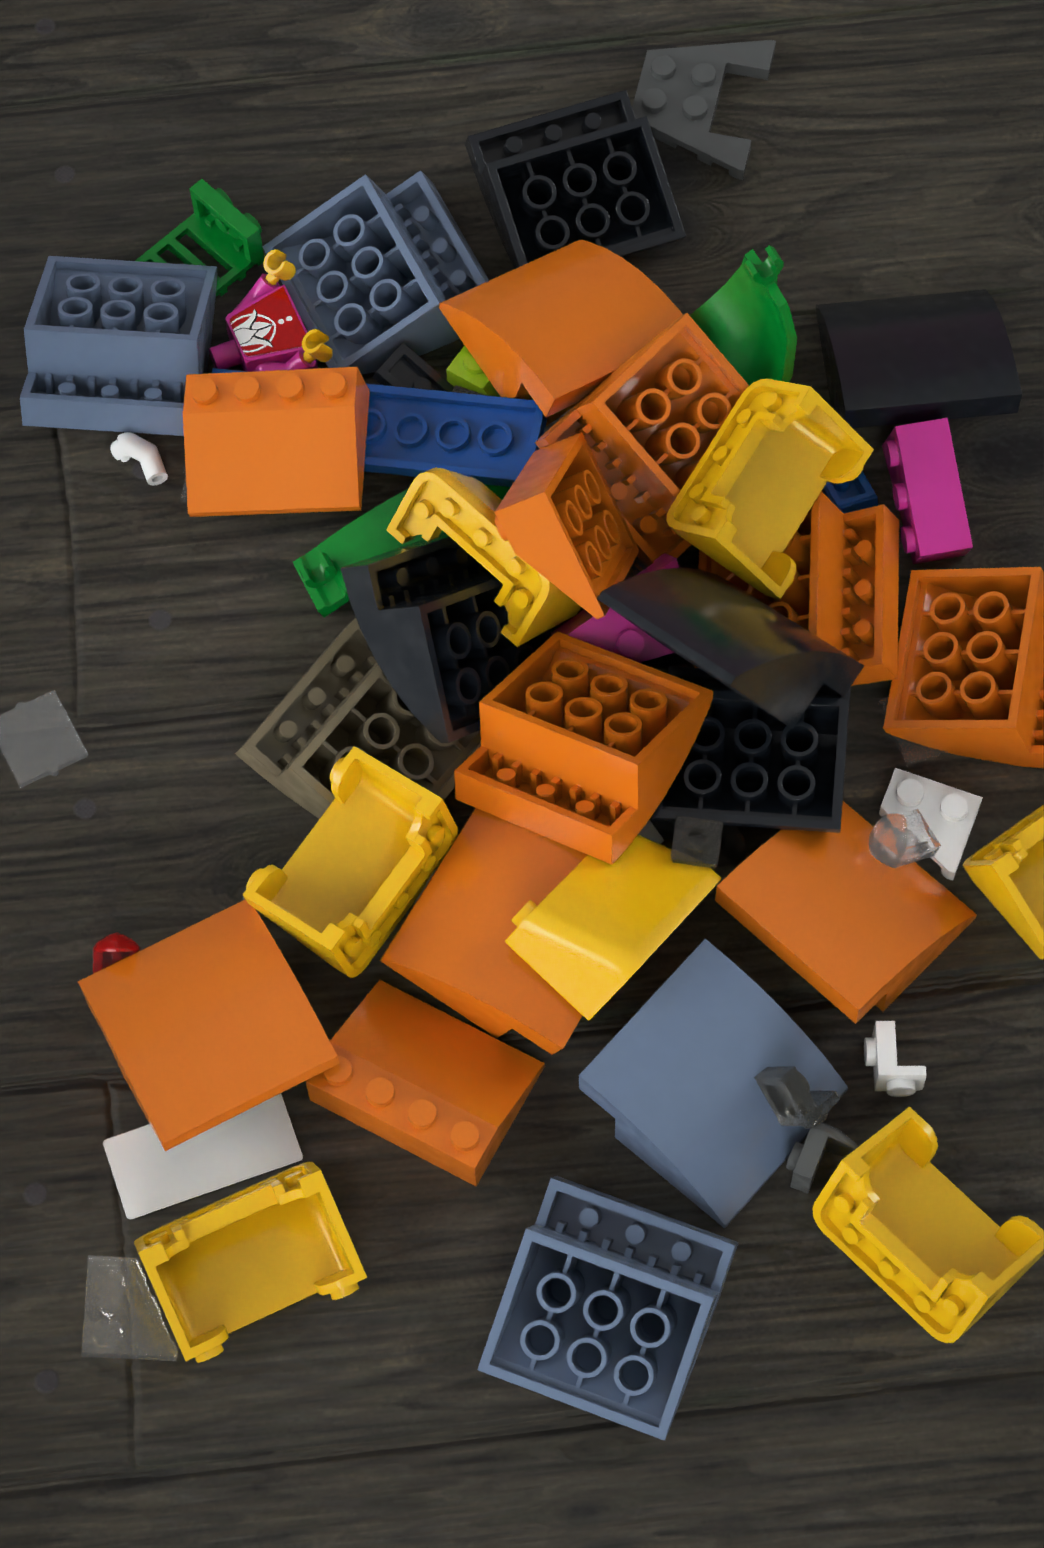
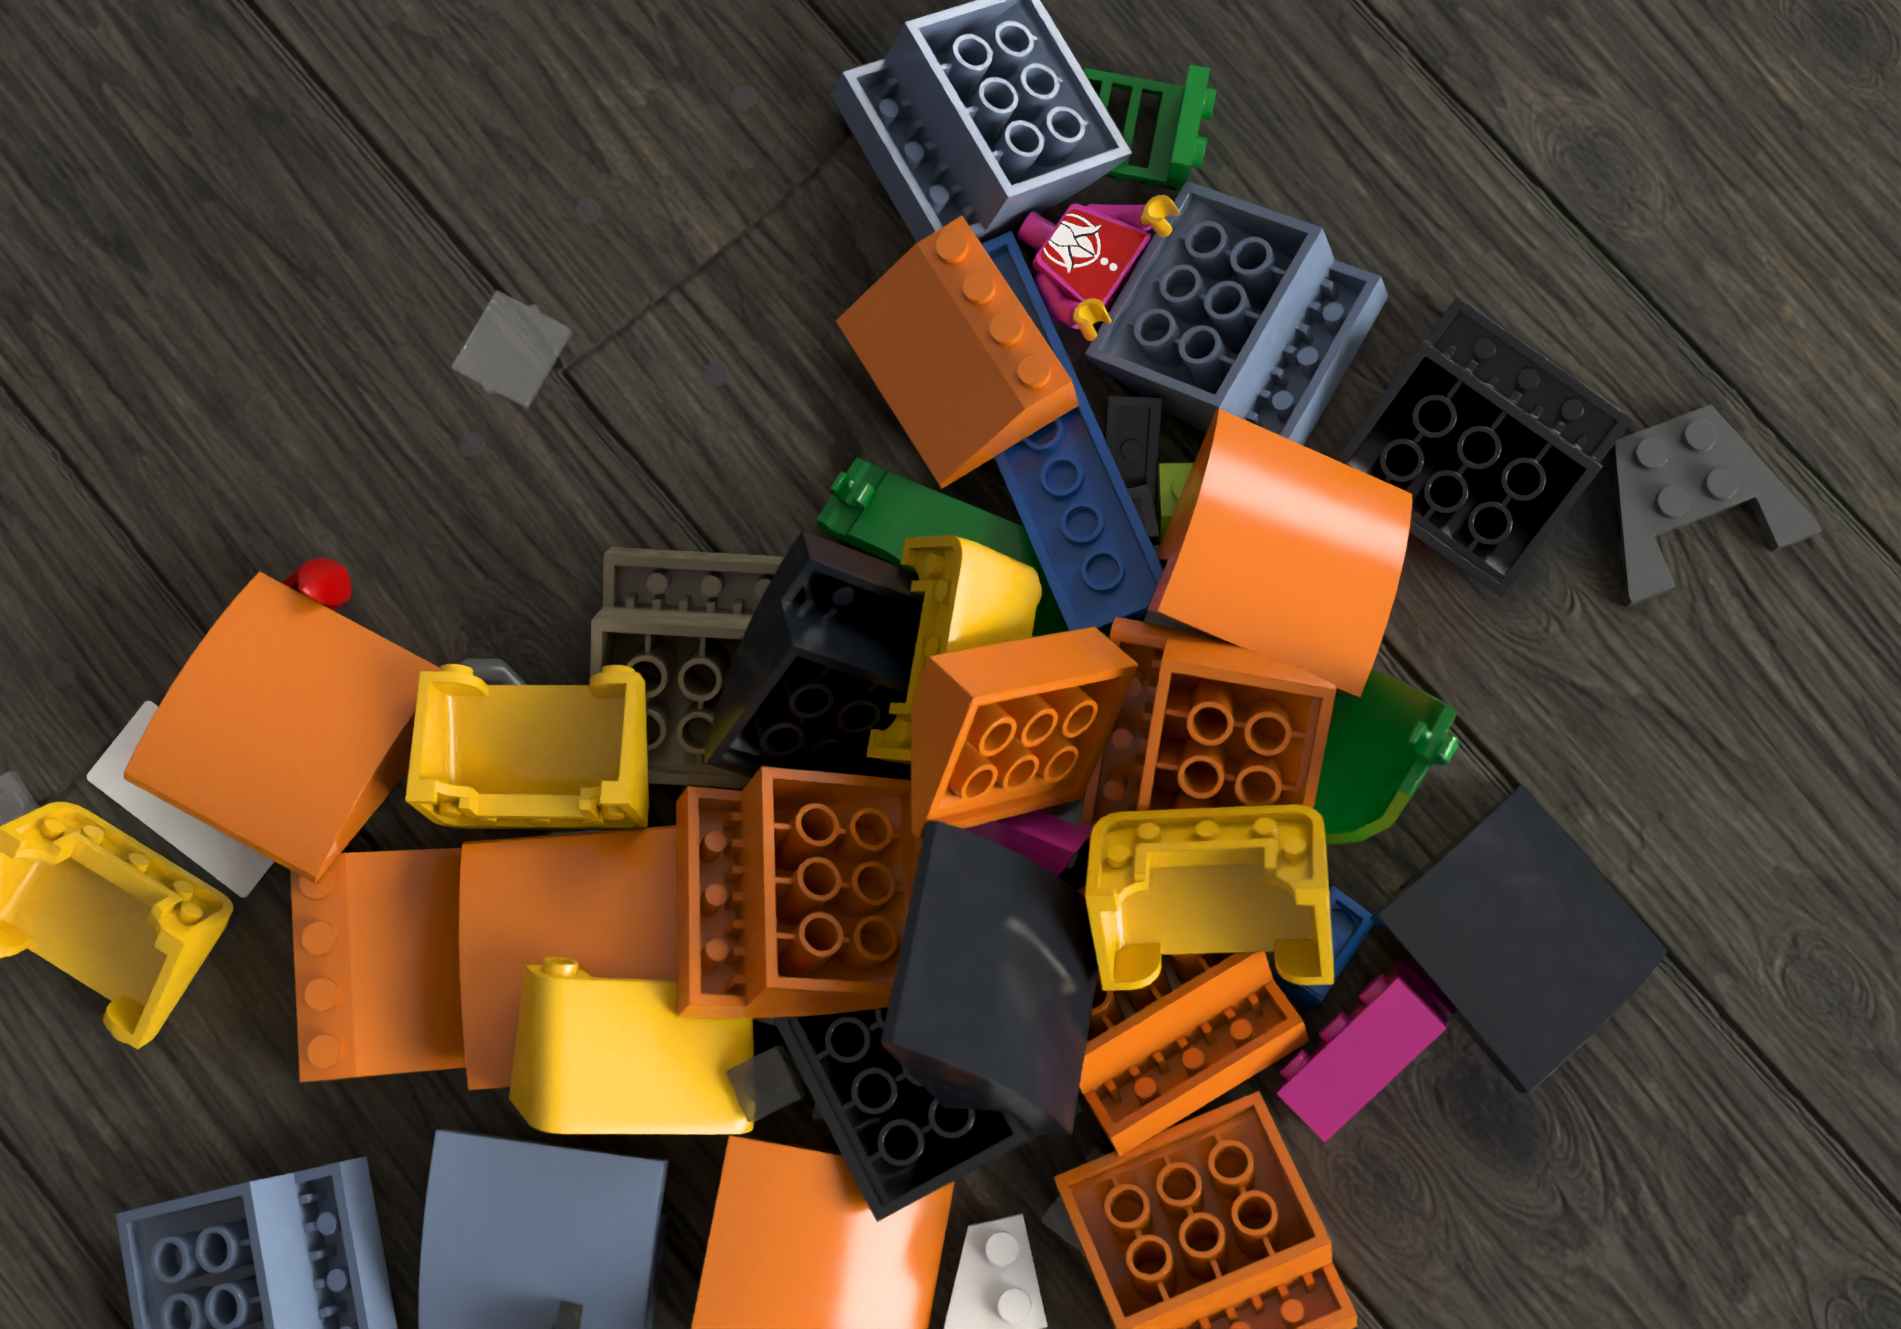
camera: 55 degrees right, 15 degrees up
white arm [110,432,168,486] -> none
clear plate [869,809,941,868] -> none

